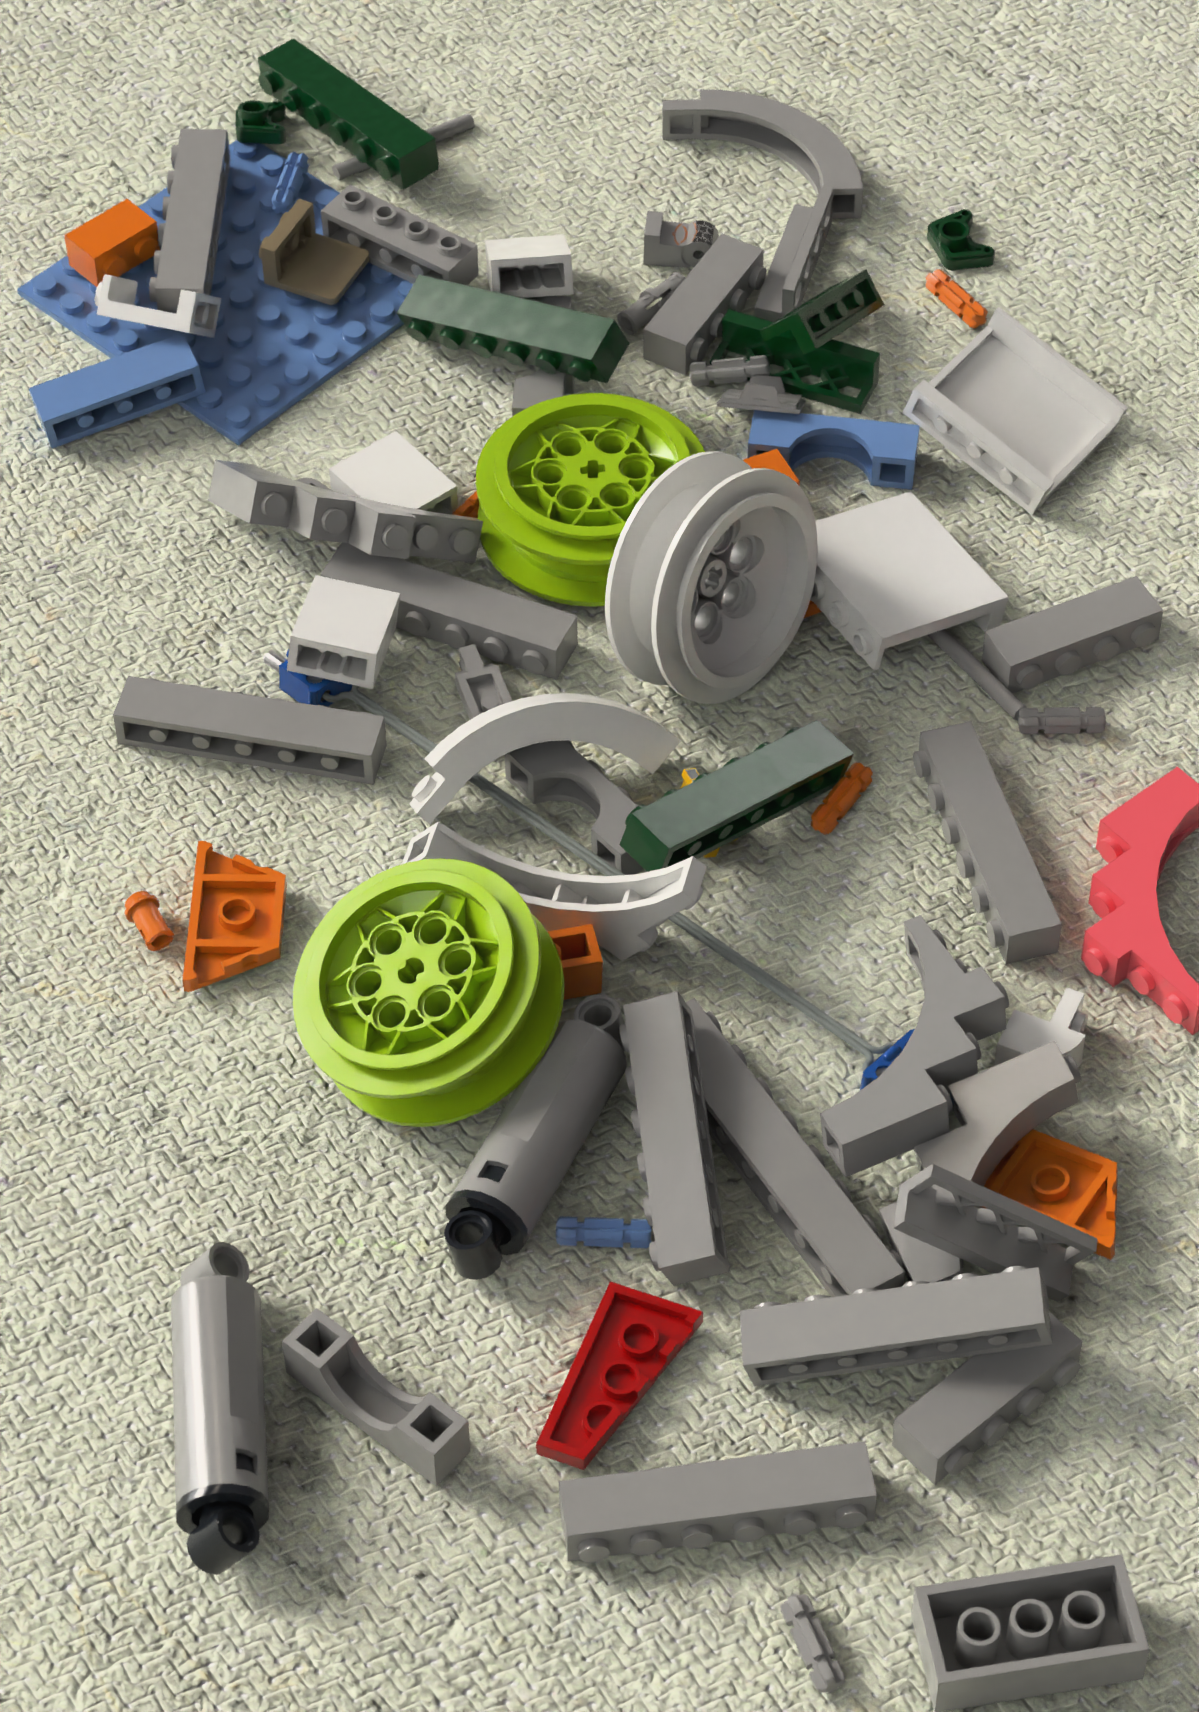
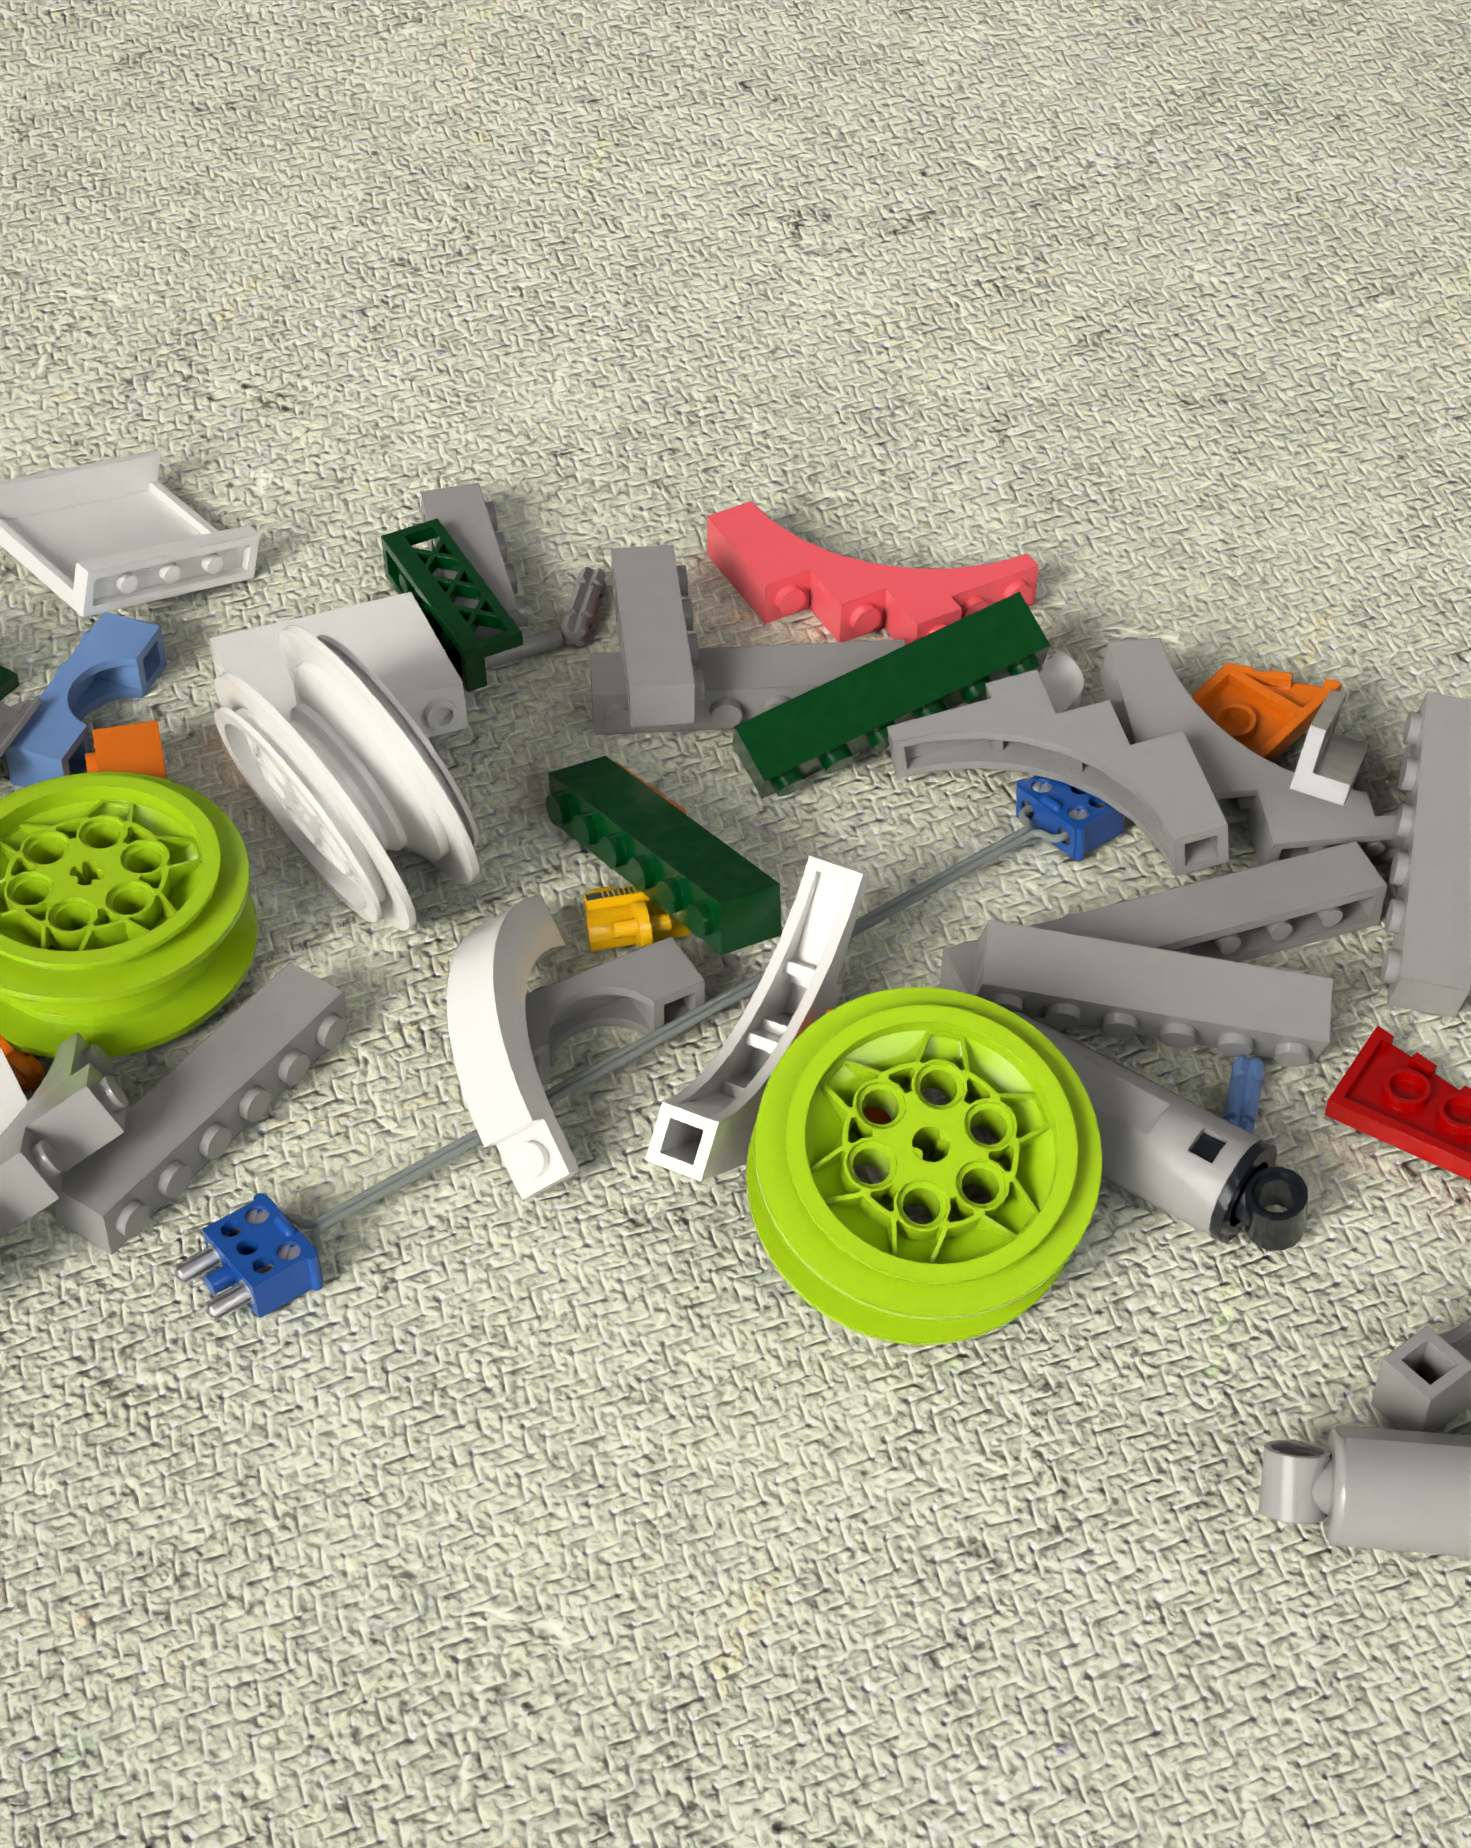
camera: 80 degrees left, 5 degrees down
light grey brick [113,676,387,785] -> none
orange pin [125,891,174,951] -> none
orange wing [182,841,287,992] -> none
white brick [287,575,400,689] -> none
light grey hinge [455,644,512,720] -> none
none -> dark green fence [381,518,523,692]
none -> light grey brick [611,545,705,728]
none -> dark green brick [732,591,1050,799]

